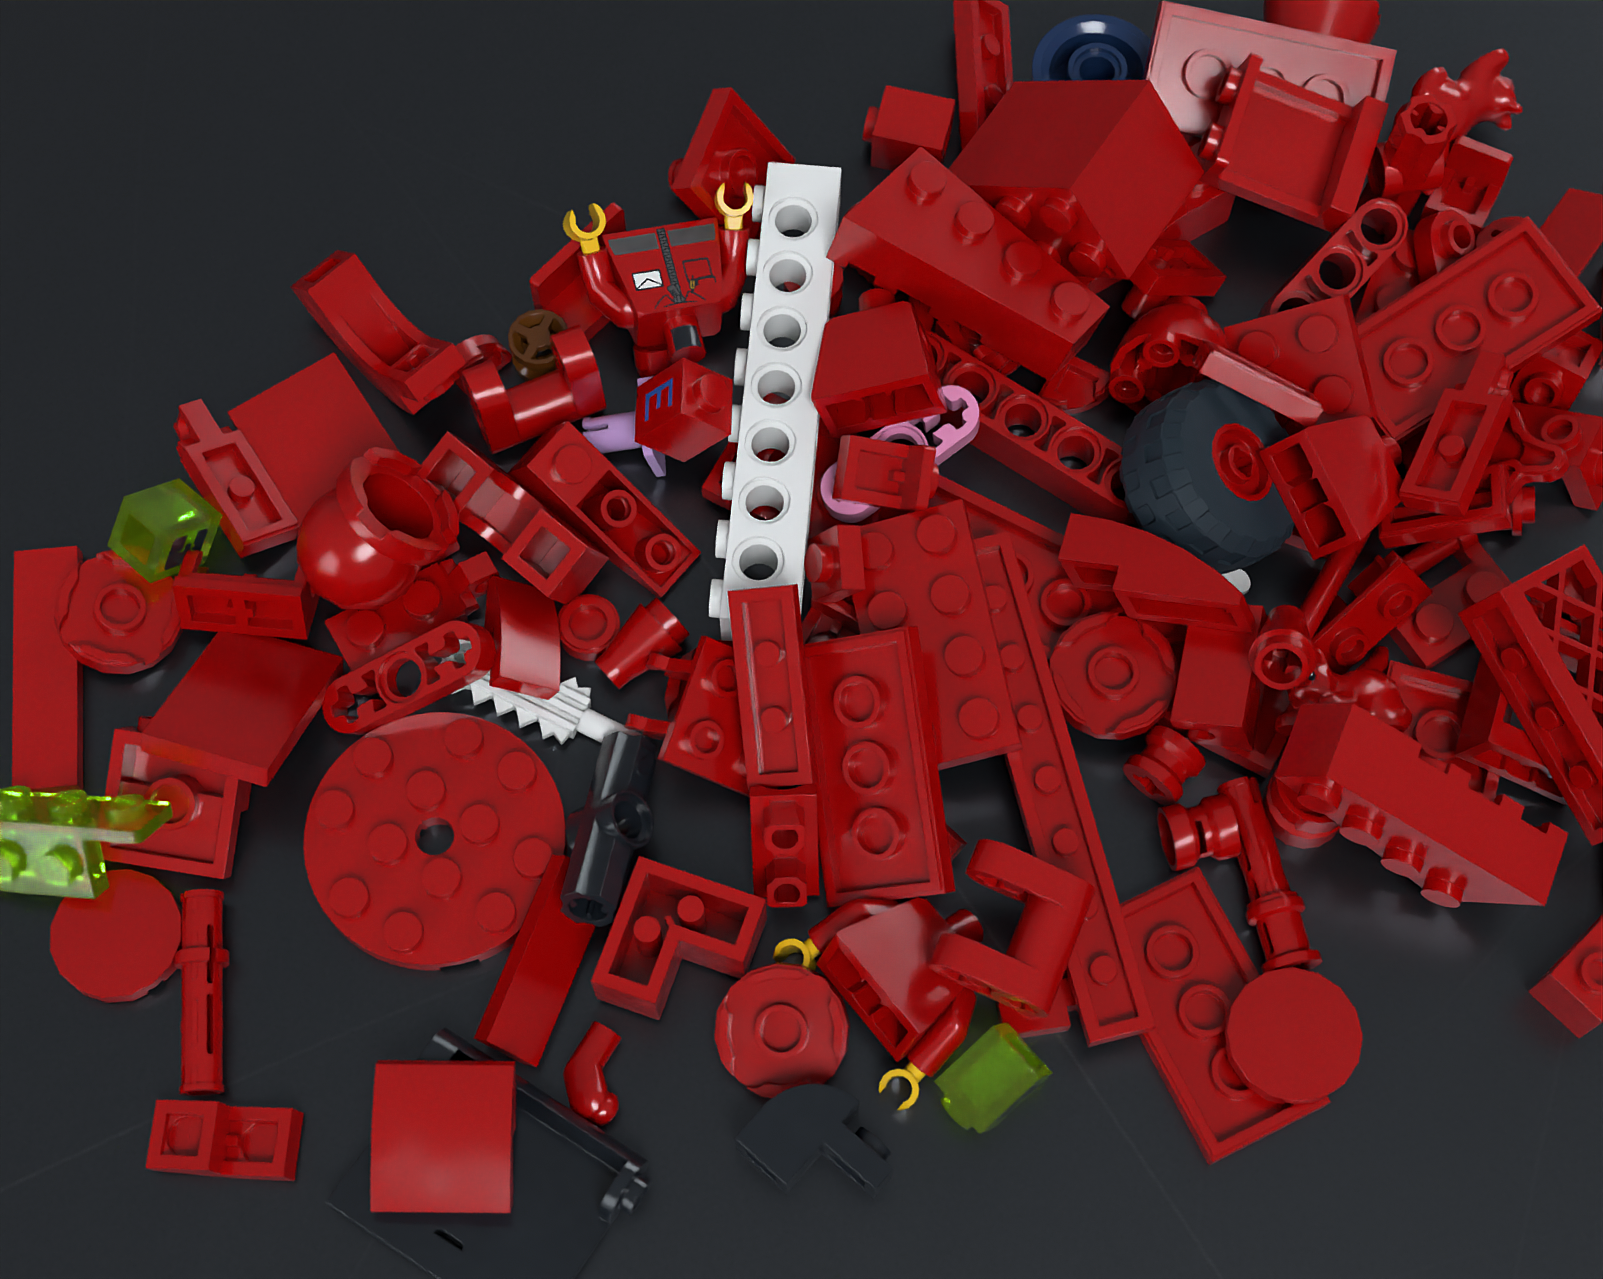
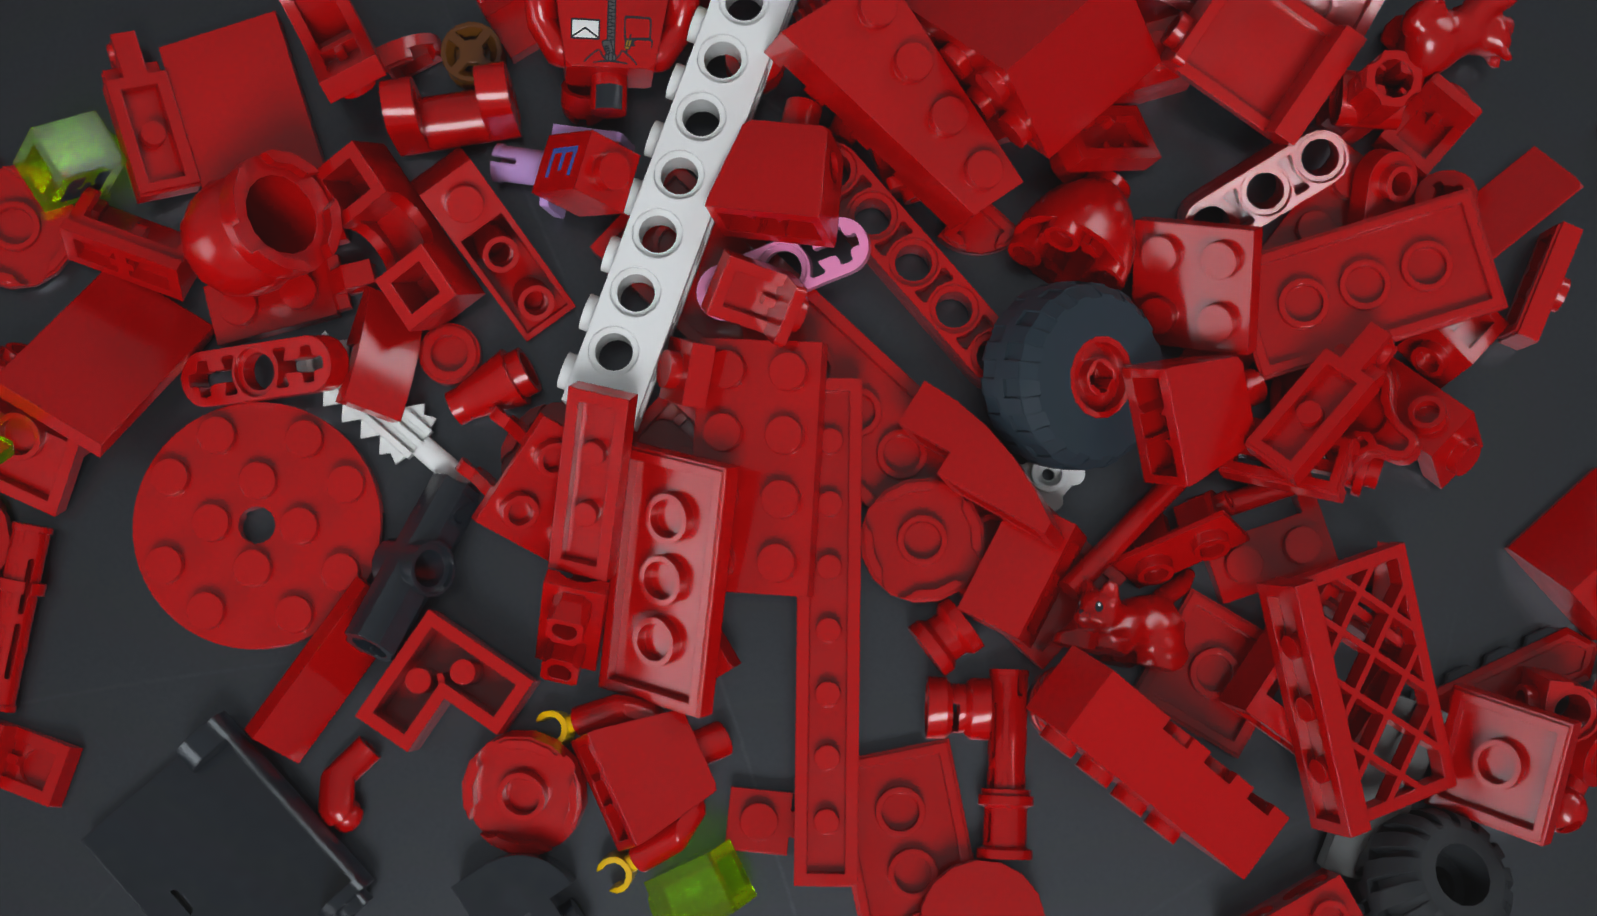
camera: 10 degrees right, 15 degrees up
red slope [371,1060,516,1213] -> none
red connector [928,839,1096,1017] -> none
tile [1192,339,1323,427] -> none
red cone [1249,605,1316,690] -> none

